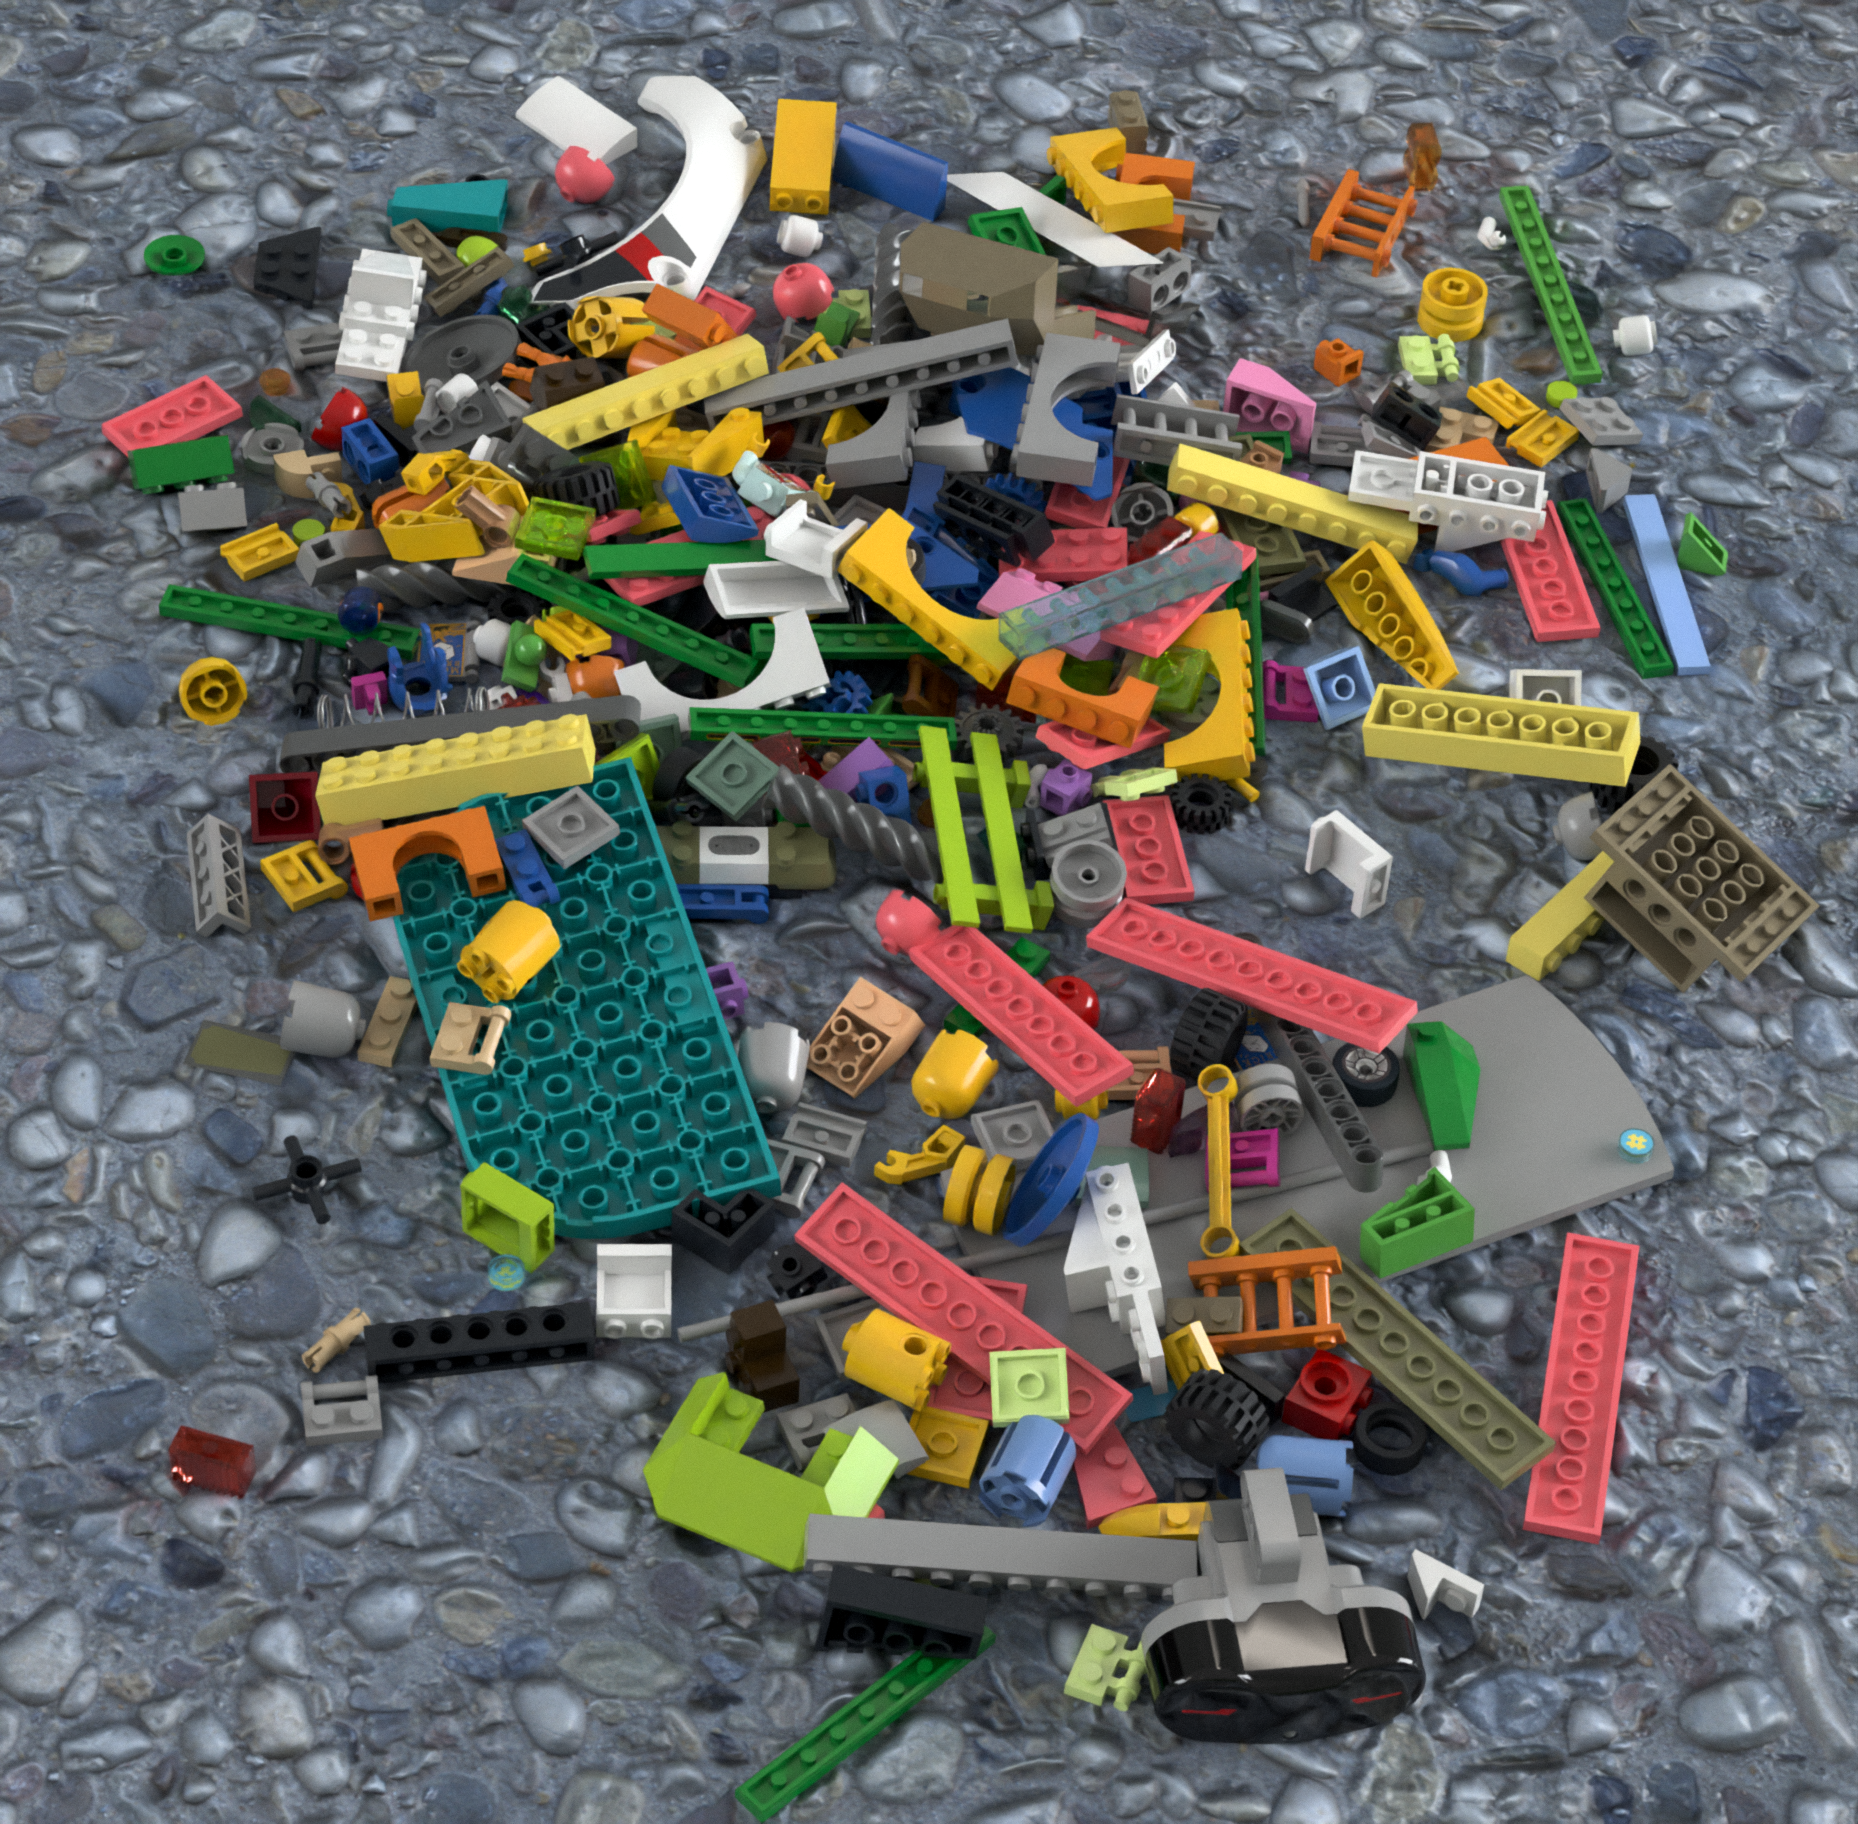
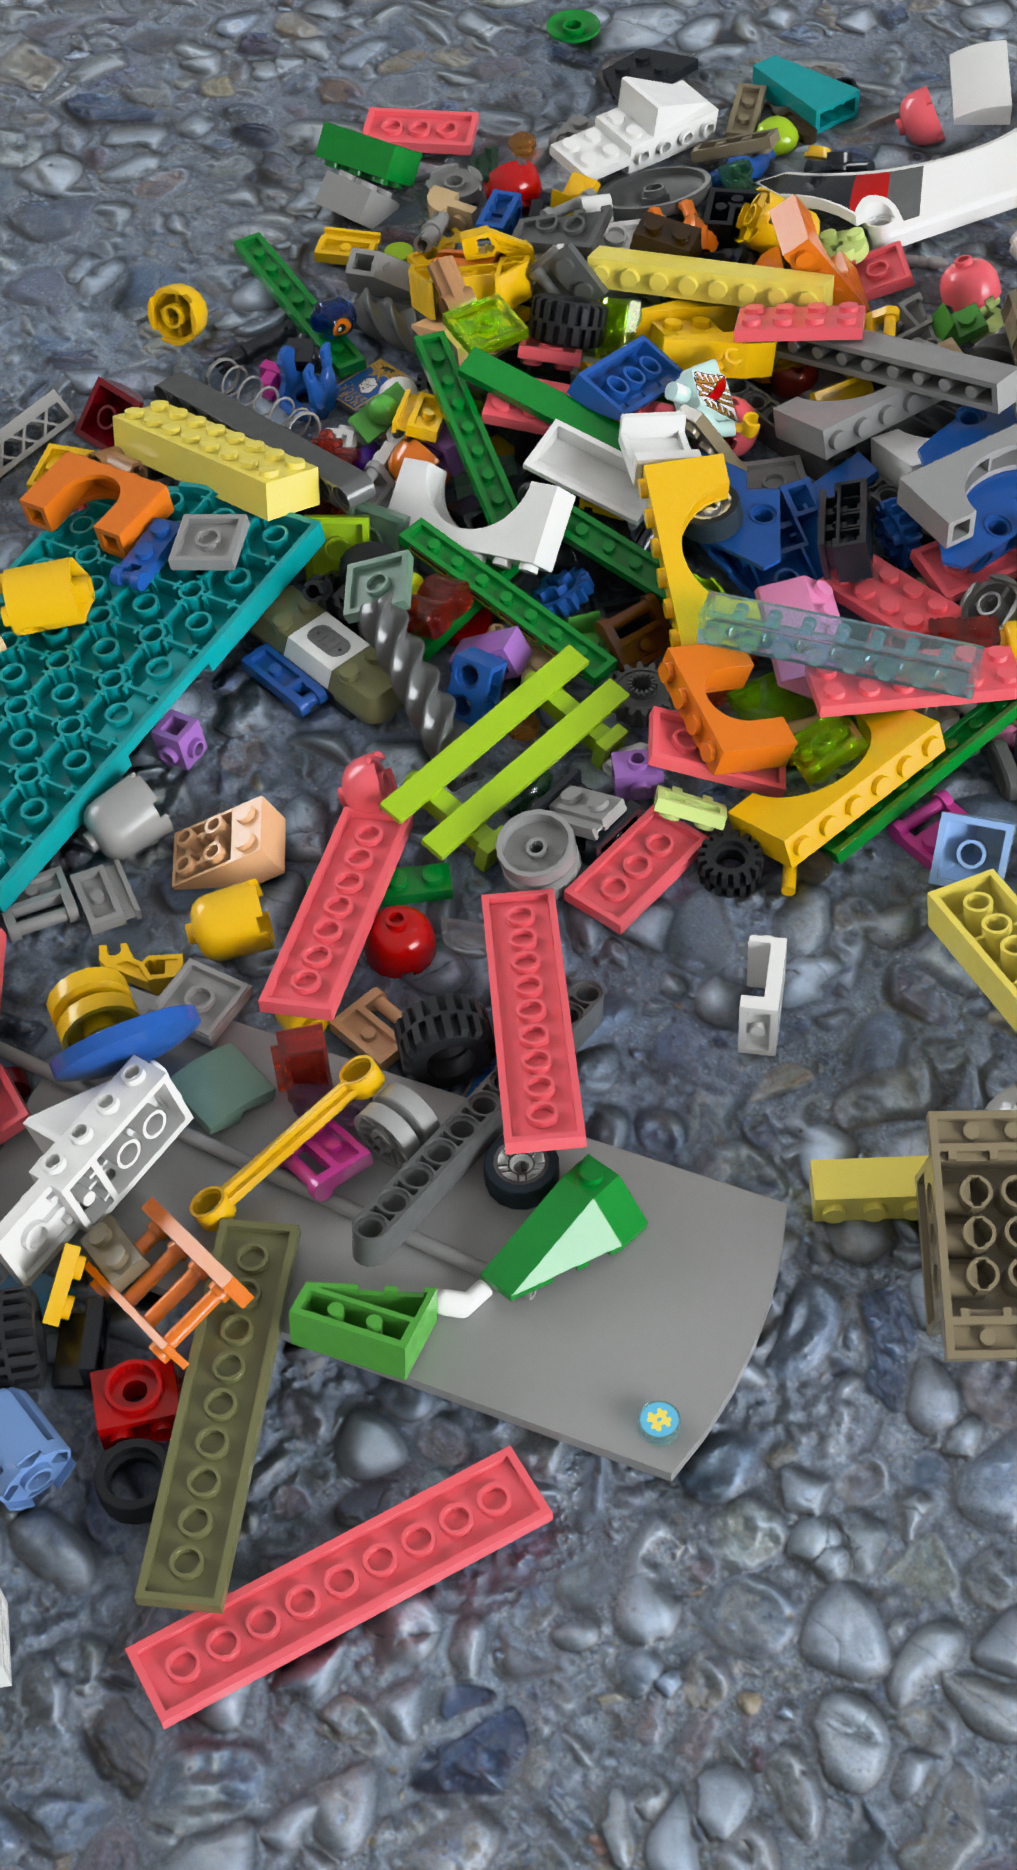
camera: 55 degrees right, 5 degrees up
none -> coral plate [734,301,866,342]

